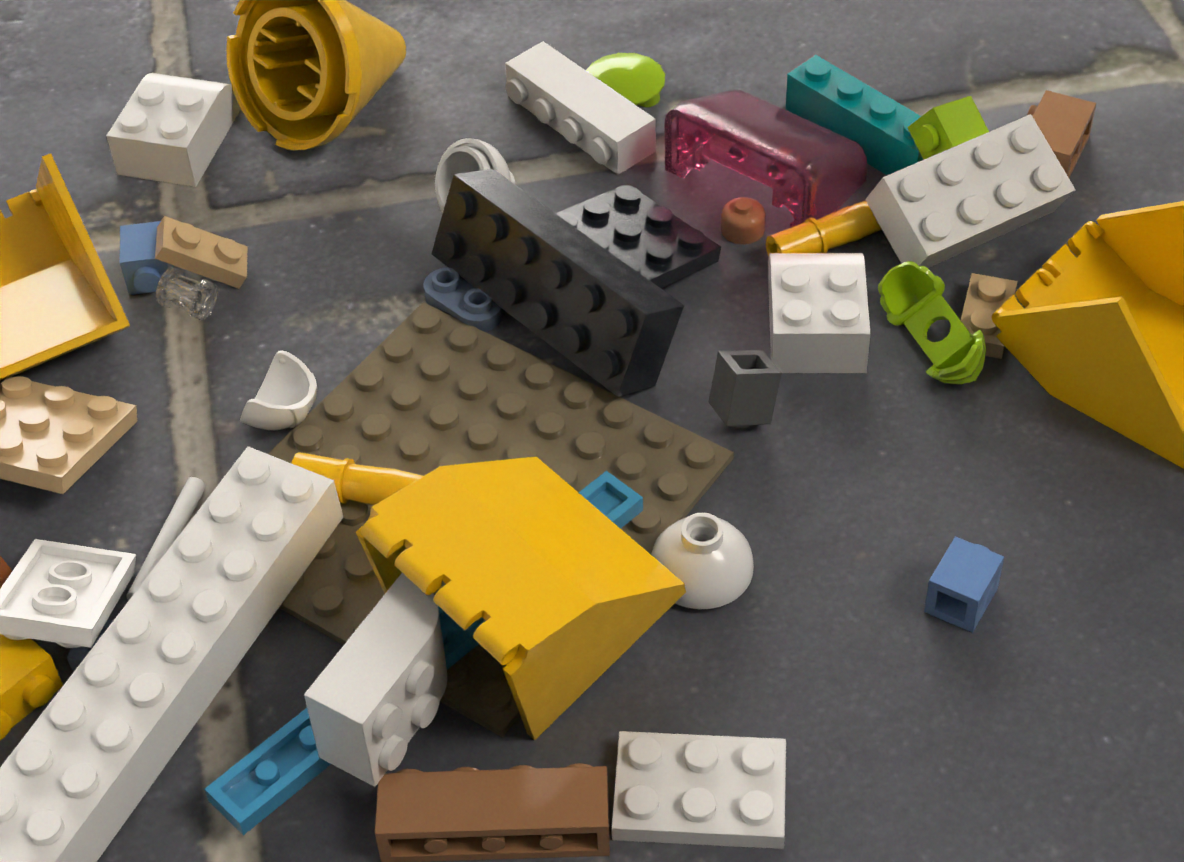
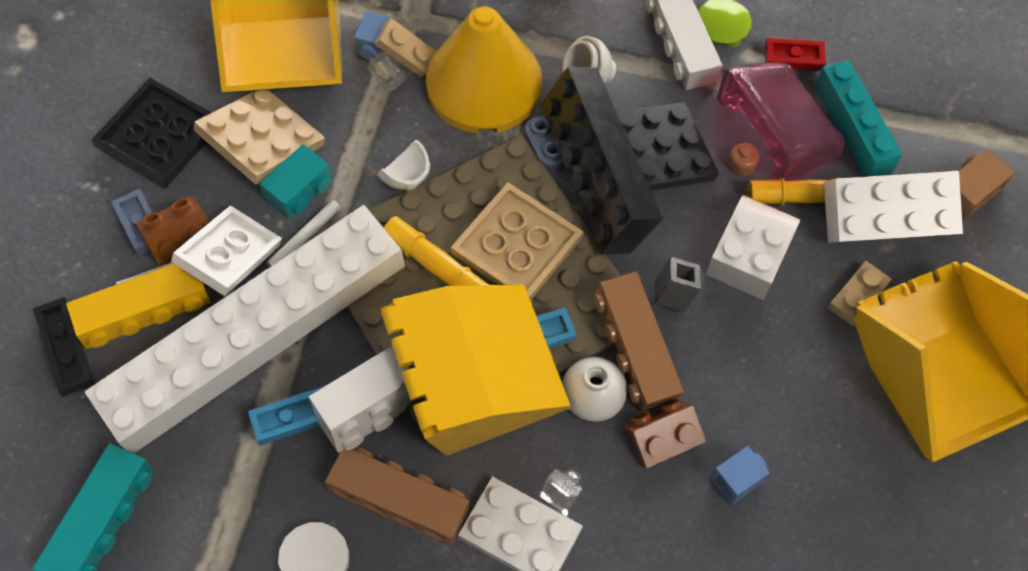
camera: 20 degrees right, 15 degrees up
lime piece [878,261,986,384] -> none
lime brick [907,96,989,160] -> none
none -> teal brick [259,144,333,220]
none -> yellow cone [426,7,542,134]
none -> tan plate [451,182,584,301]
none -> clear tile [539,468,583,516]
none -> medium nougat brick [594,271,684,412]
none -> bracket [623,399,706,468]
none -> red plate [765,38,826,71]

